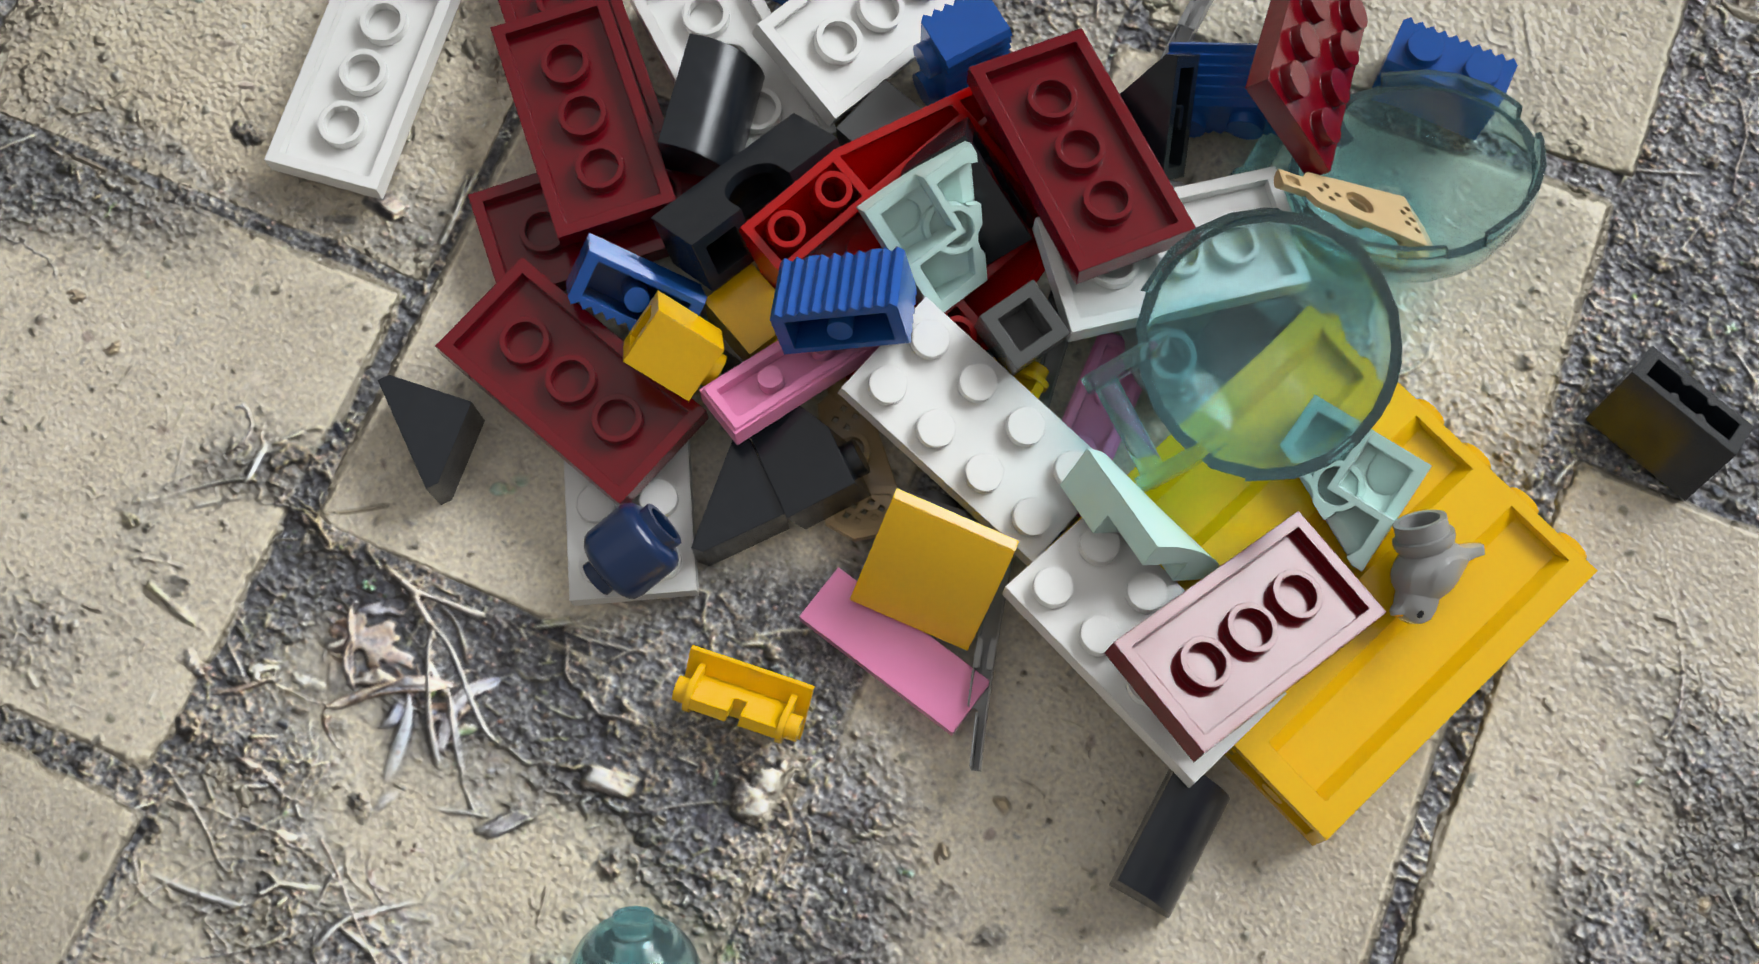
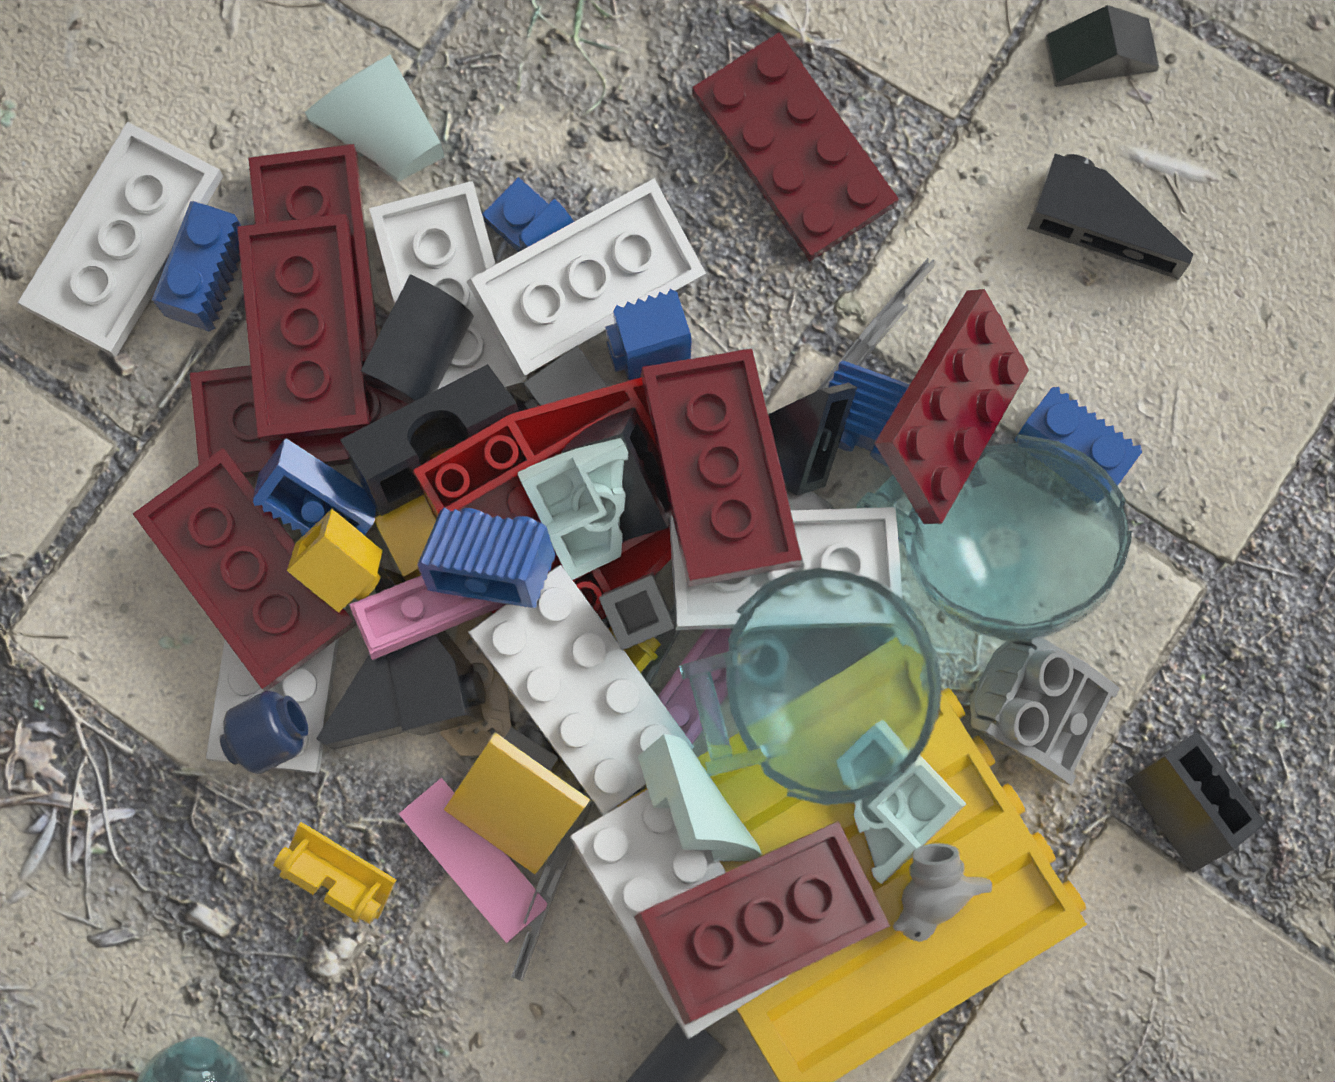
camera: 10 degrees right, 5 degrees up
black slope [378,375,485,505] -> none
tan piece [1274,169,1434,256] -> none
none -> blue brick [152,201,241,332]
none -> light grey slope [970,630,1120,786]

